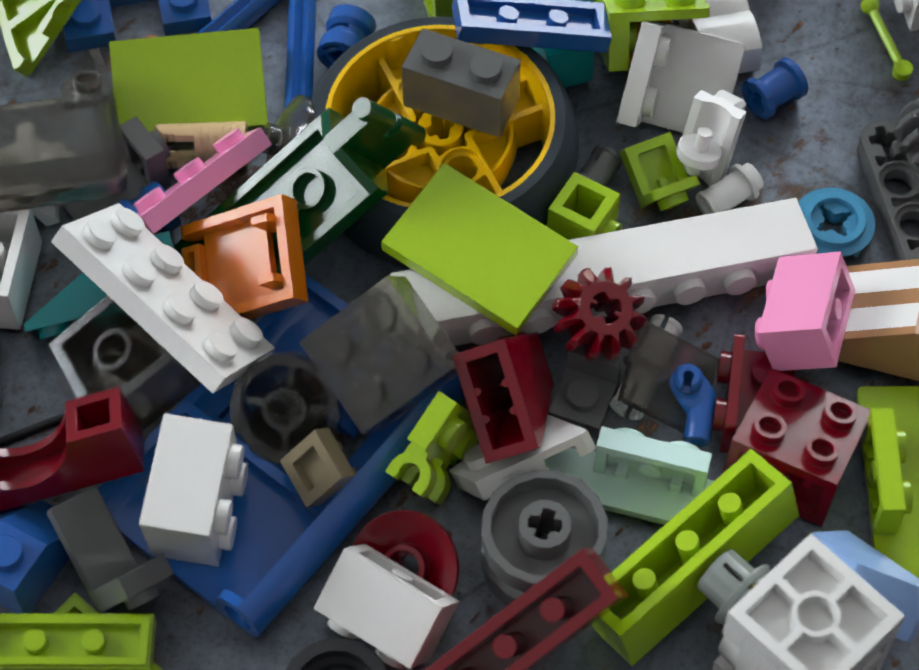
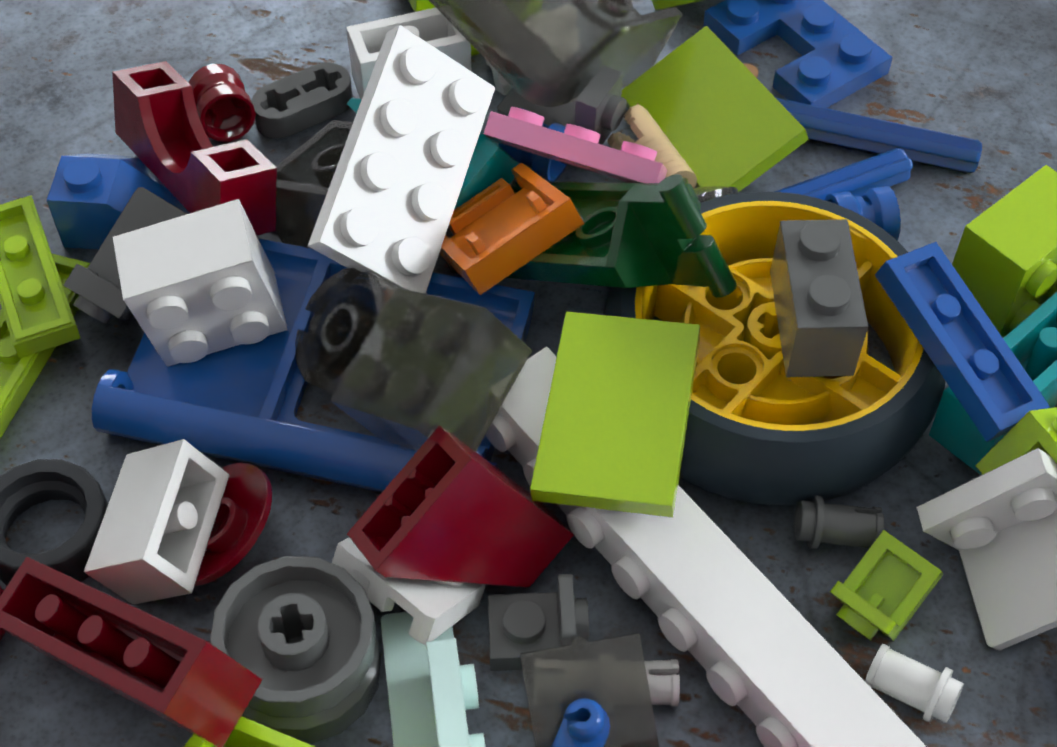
camera: 65 degrees right, 5 degrees down
dark tan tile [280,428,357,508] -> none
lime plate [385,391,478,505] -> none
lime brick [547,172,622,240] -> none
dark red gear [552,267,647,361] -> none
white hips [676,90,746,187] -> none

